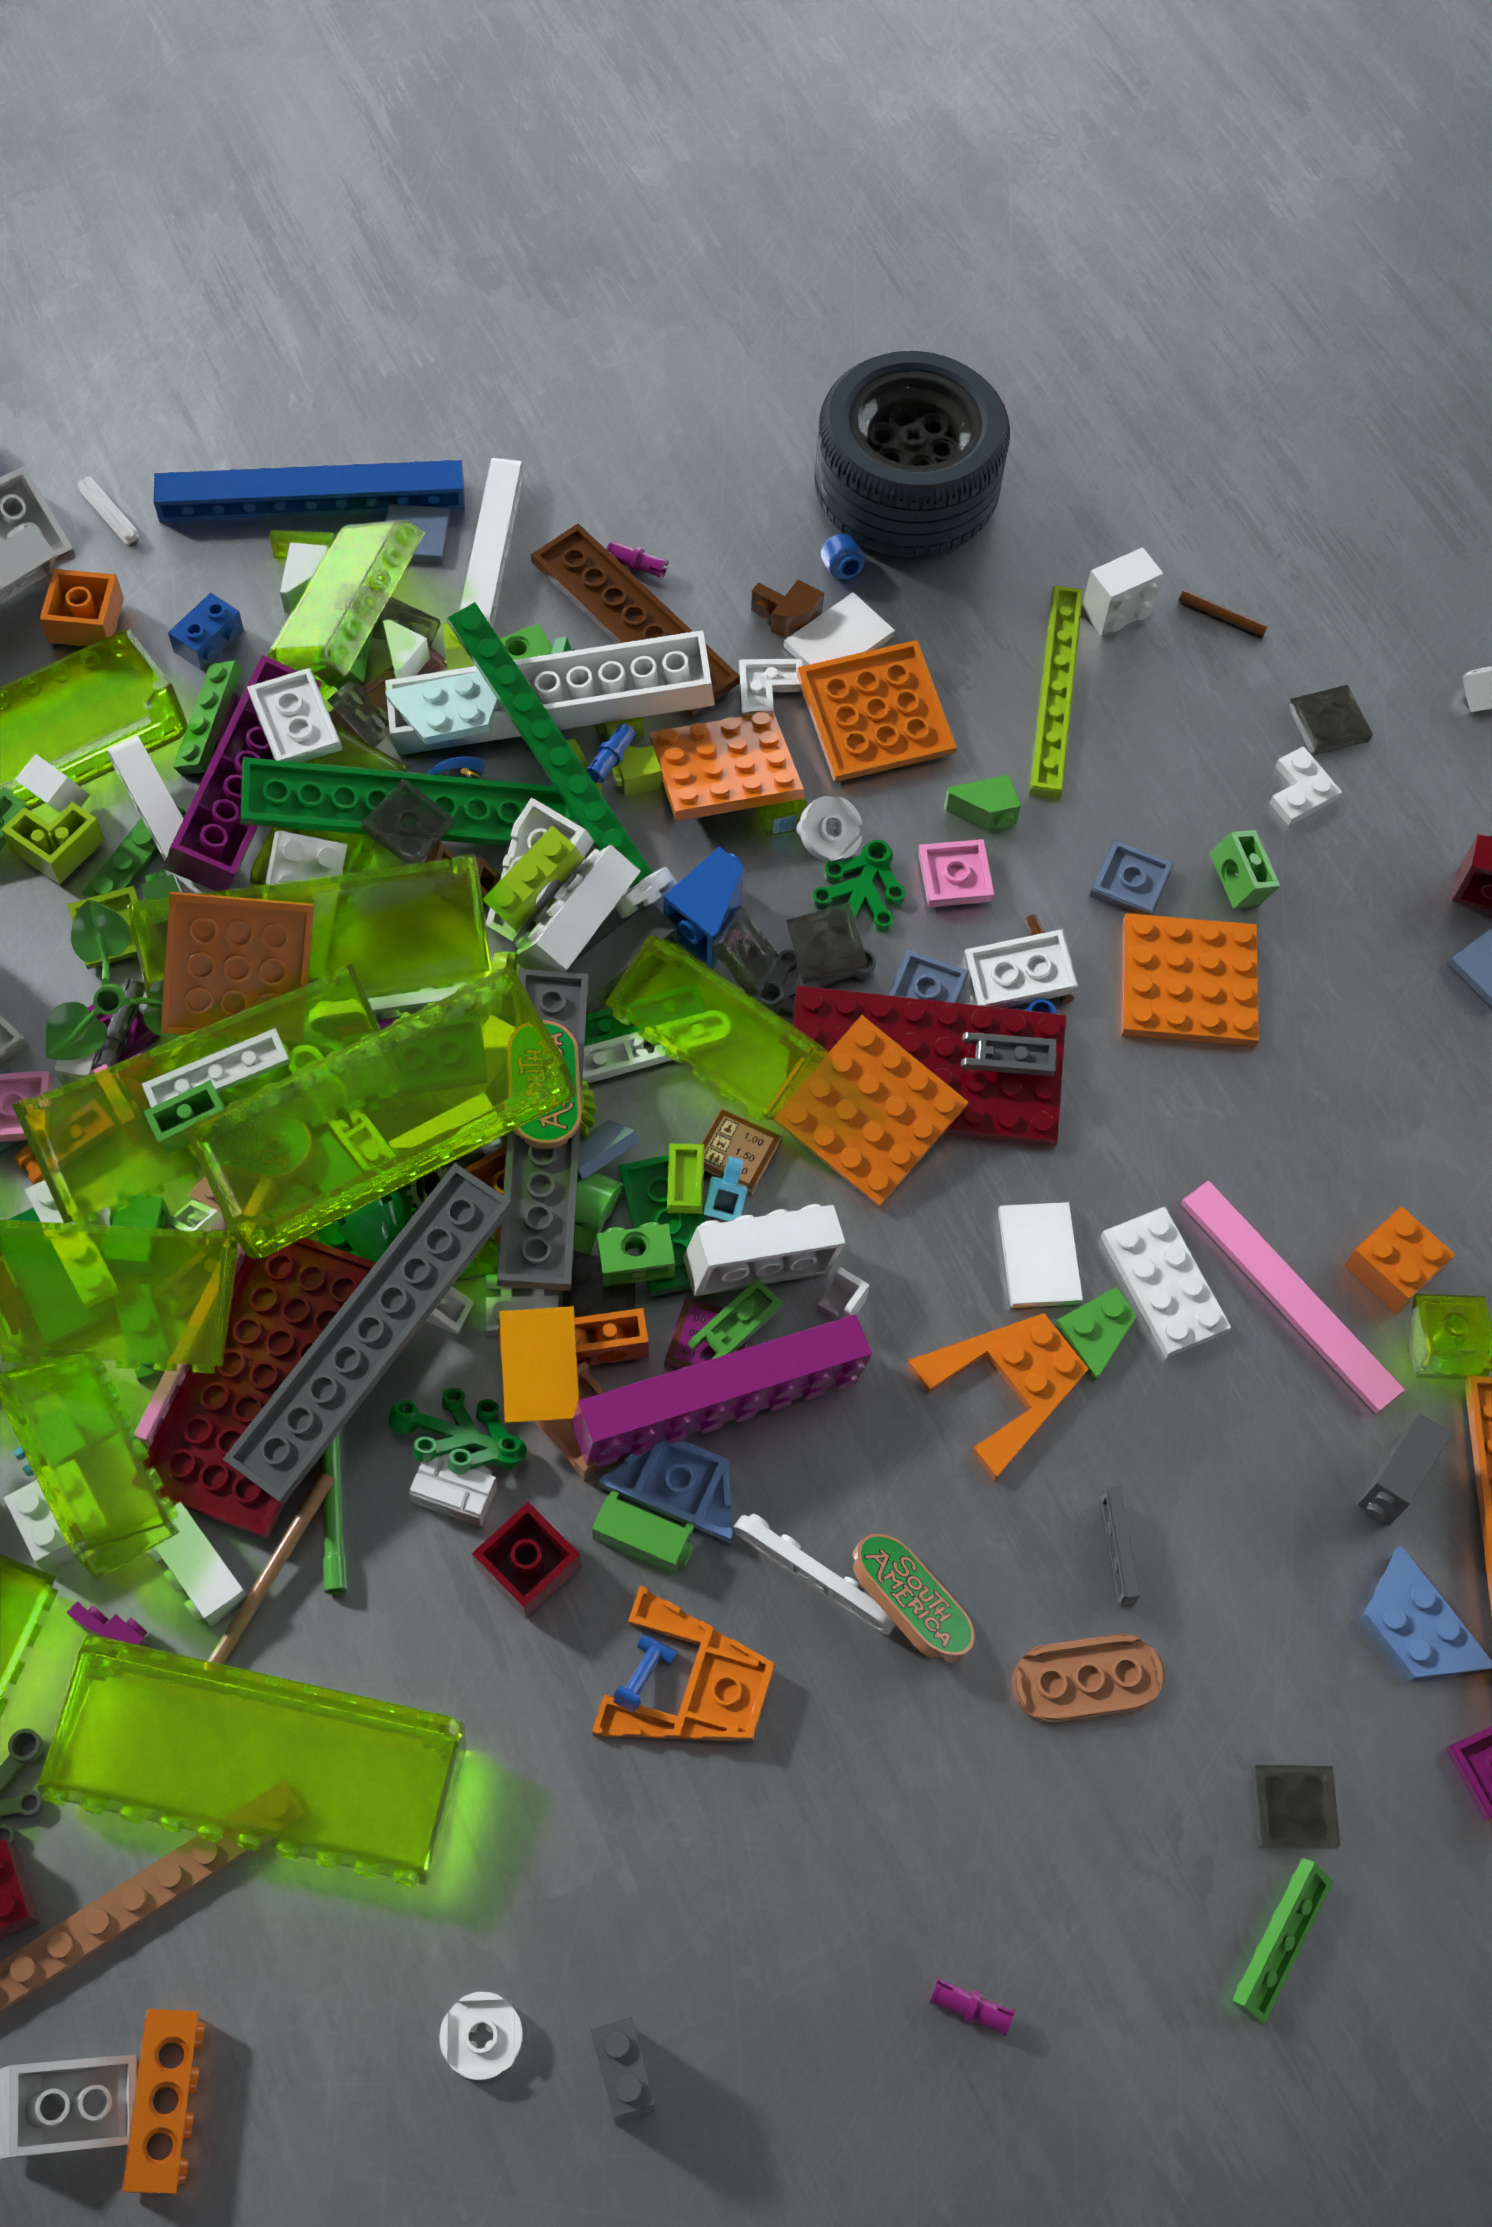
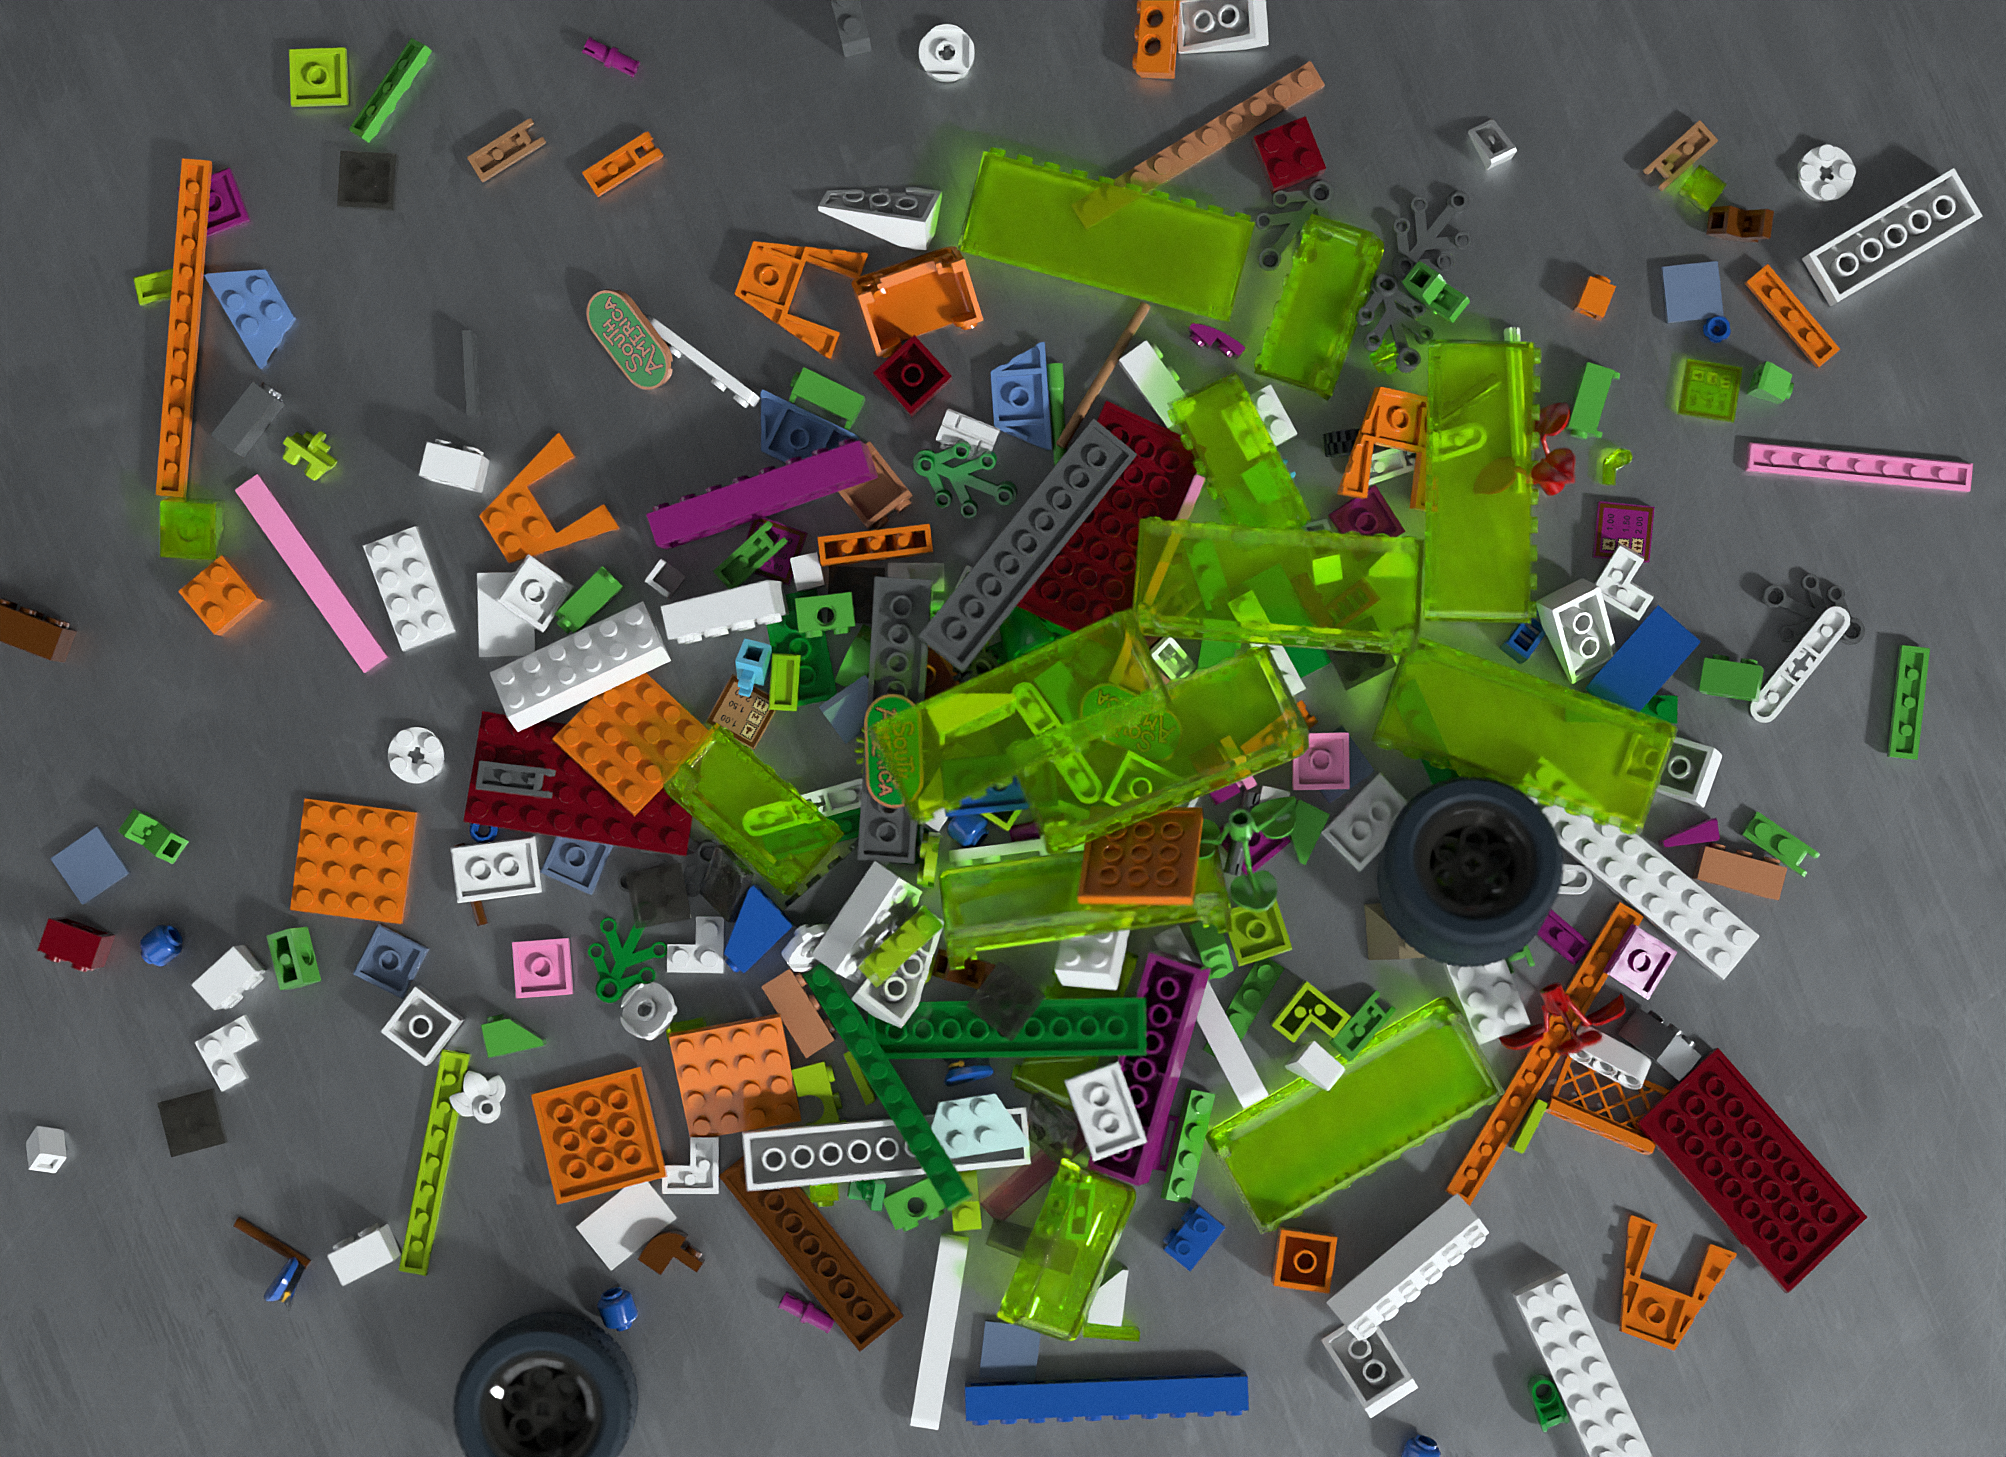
camera: 175 degrees left, 25 degrees up
white axle [78,477,139,545] -> none
white plate [142,1028,290,1108] -> none
bright green brick [143,1080,233,1155] -> none
slope [383,620,430,679] -> none
light orange tile [499,1306,579,1424] -> none
blue pin [586,723,636,783] -> none
blue piece [613,1634,678,1713] -> none
nougat tile [1012,1634,1165,1724] -> none
bright green wing [1056,1287,1137,1381] -> none
none -> bright green brick [118,808,189,864]
none -> blue head [140,925,183,966]
none -> white brick [192,944,267,1010]
none -> blue piece [264,1257,306,1311]
none -> lime hips [282,431,338,481]
none -> lime plate [289,47,349,107]
none -> white brick [381,985,465,1066]
none -> white plate [388,727,446,783]
none -> white brick [419,439,490,493]
none -> white plate [449,1071,505,1124]
none -> medium nougat hinge [467,118,546,183]
none -> white brick [490,601,671,732]
none -> white tile [496,554,575,633]
none -> bright green brick [555,566,625,634]
none -> orange plate [582,132,664,197]
none -> white plate [667,916,725,973]
none -> nougat brick [761,968,837,1058]
none -> white panel [790,552,826,592]
none -> white wedge [818,187,942,250]
none -> orange windscreen [851,246,984,357]
none -> medium blue wing [990,342,1052,451]
none -> bright green slope [1289,799,1330,865]

